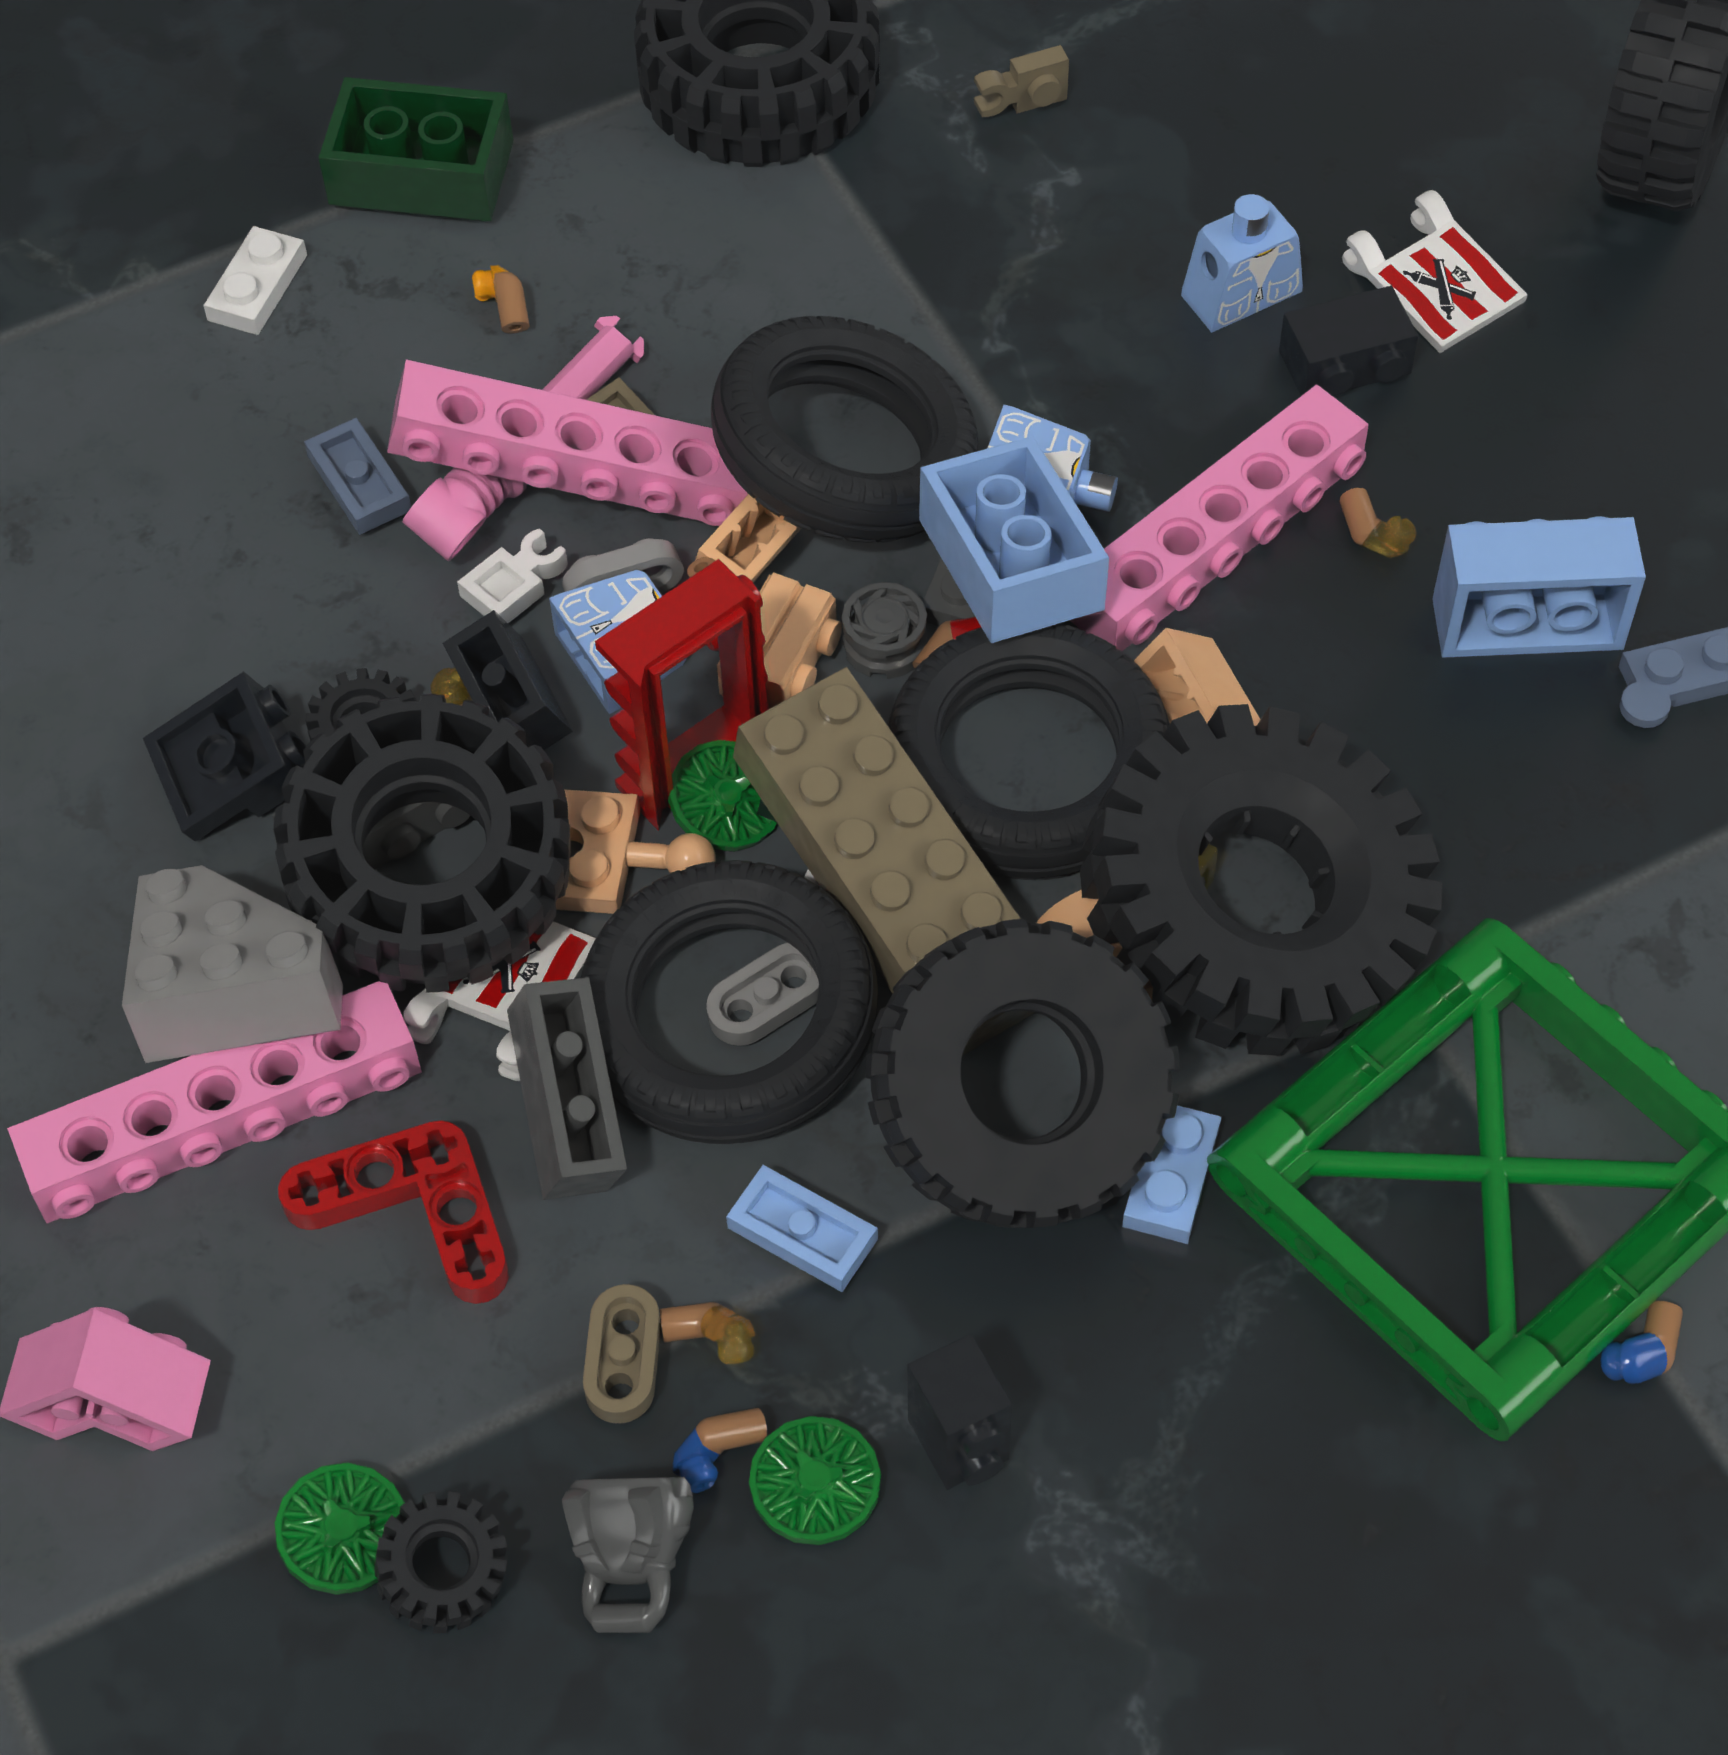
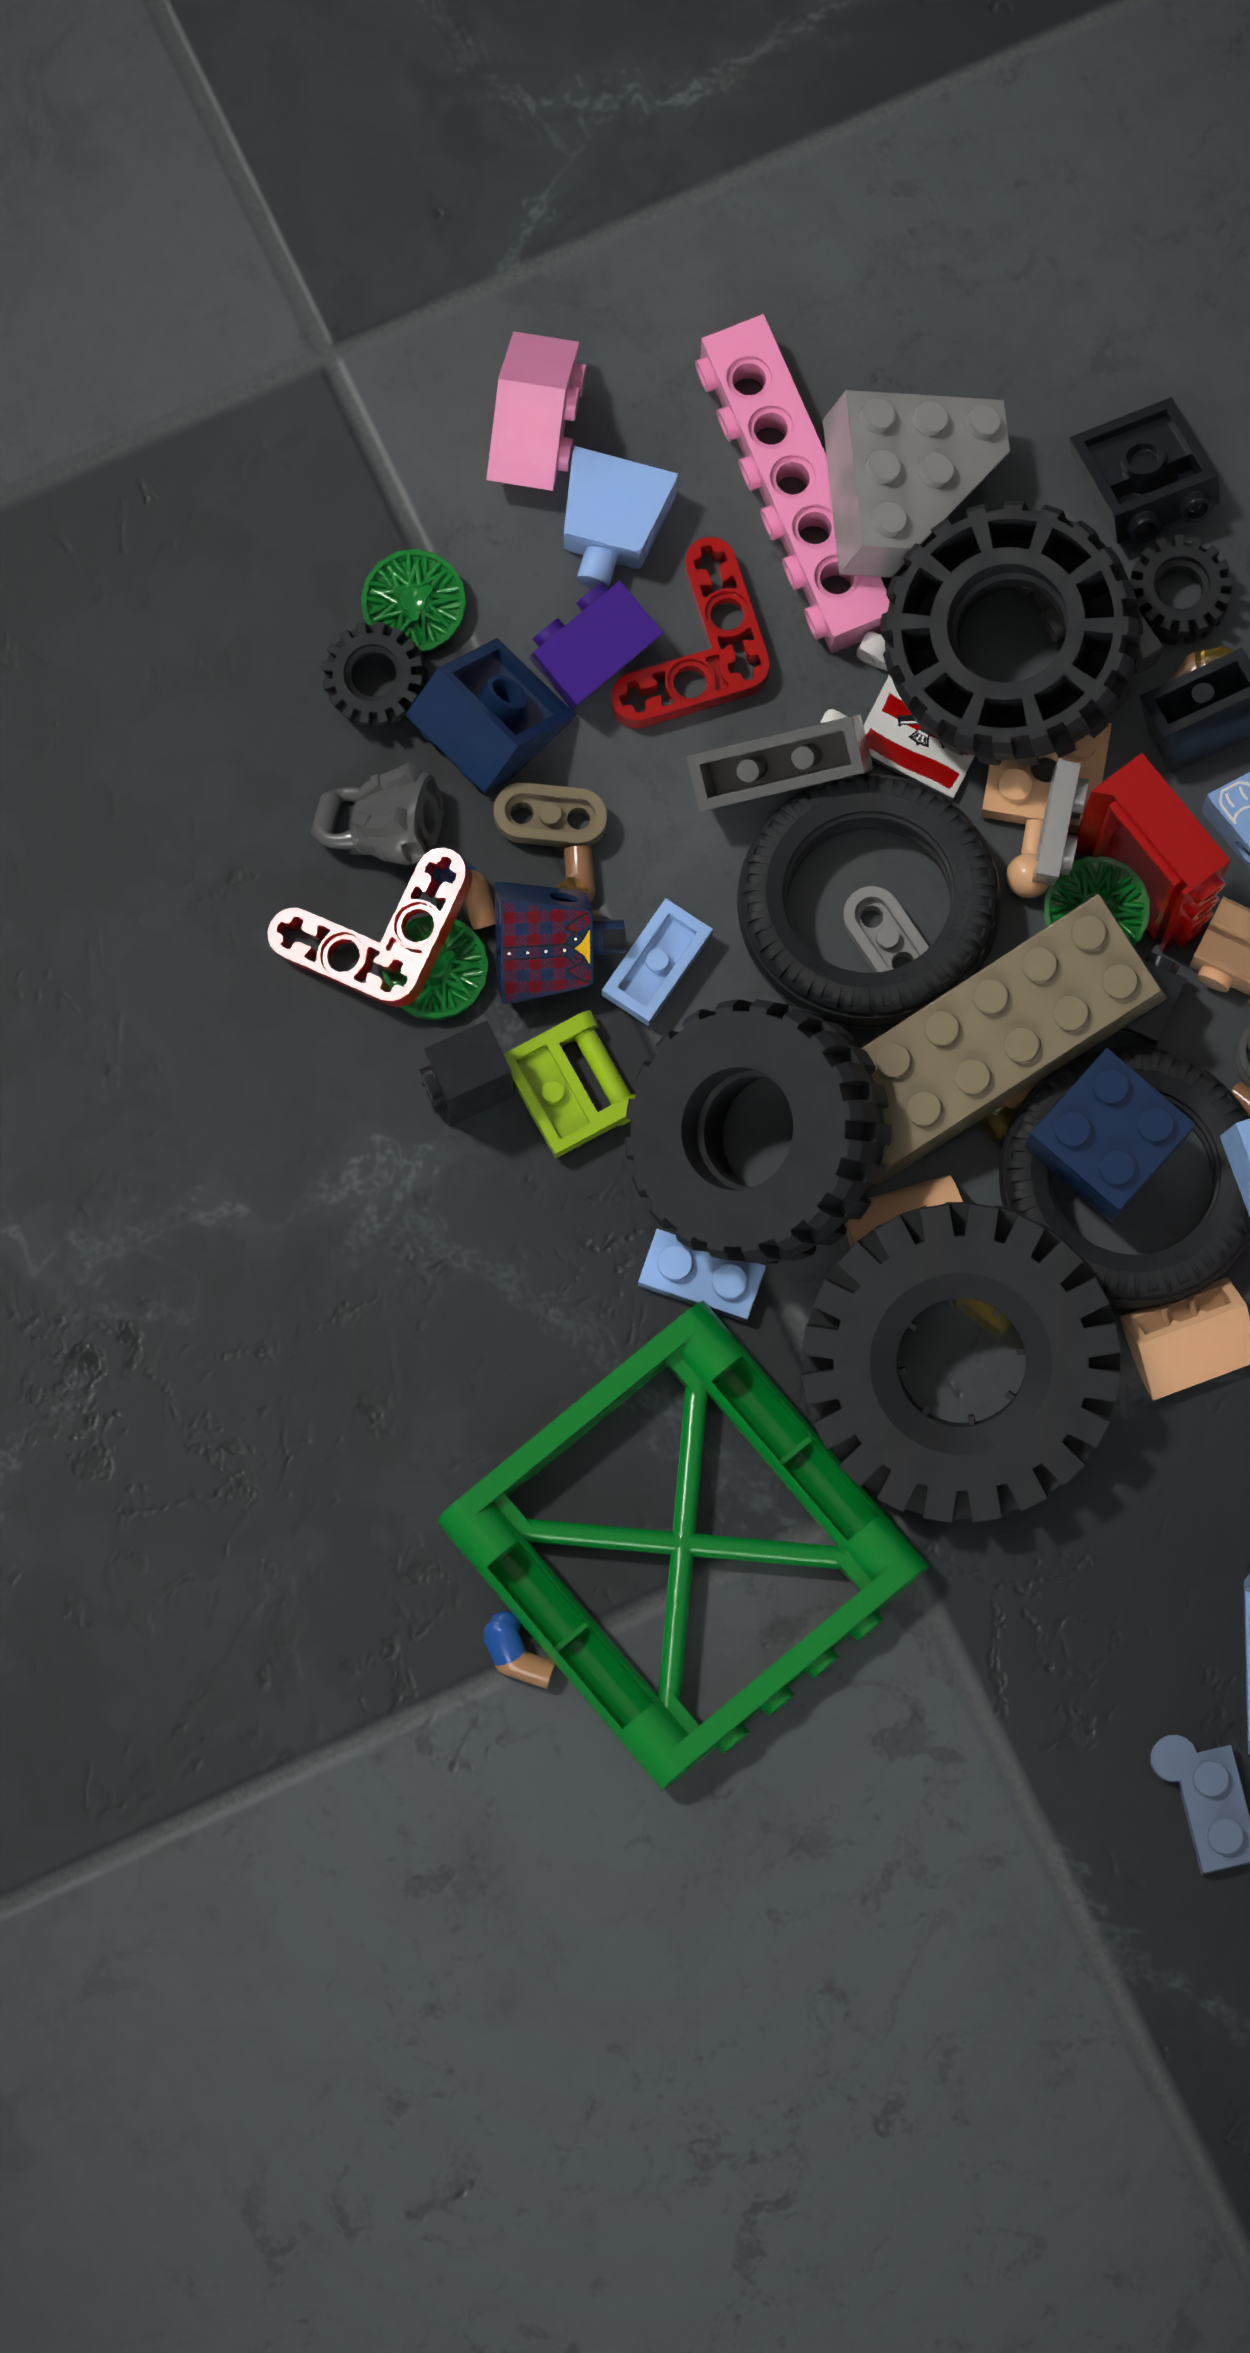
camera: 90 degrees right, 20 degrees up
none -> beam [267,848,472,1007]
none -> dark blue slope [405,638,576,793]
none -> torso [494,882,626,1004]
none -> lime plate [504,1010,636,1159]
none -> dark purple brick [529,580,664,710]
none -> light blue torso [564,446,678,589]
none -> dark blue brick [1024,1048,1196,1223]
none -> light grey plate [1032,759,1089,887]

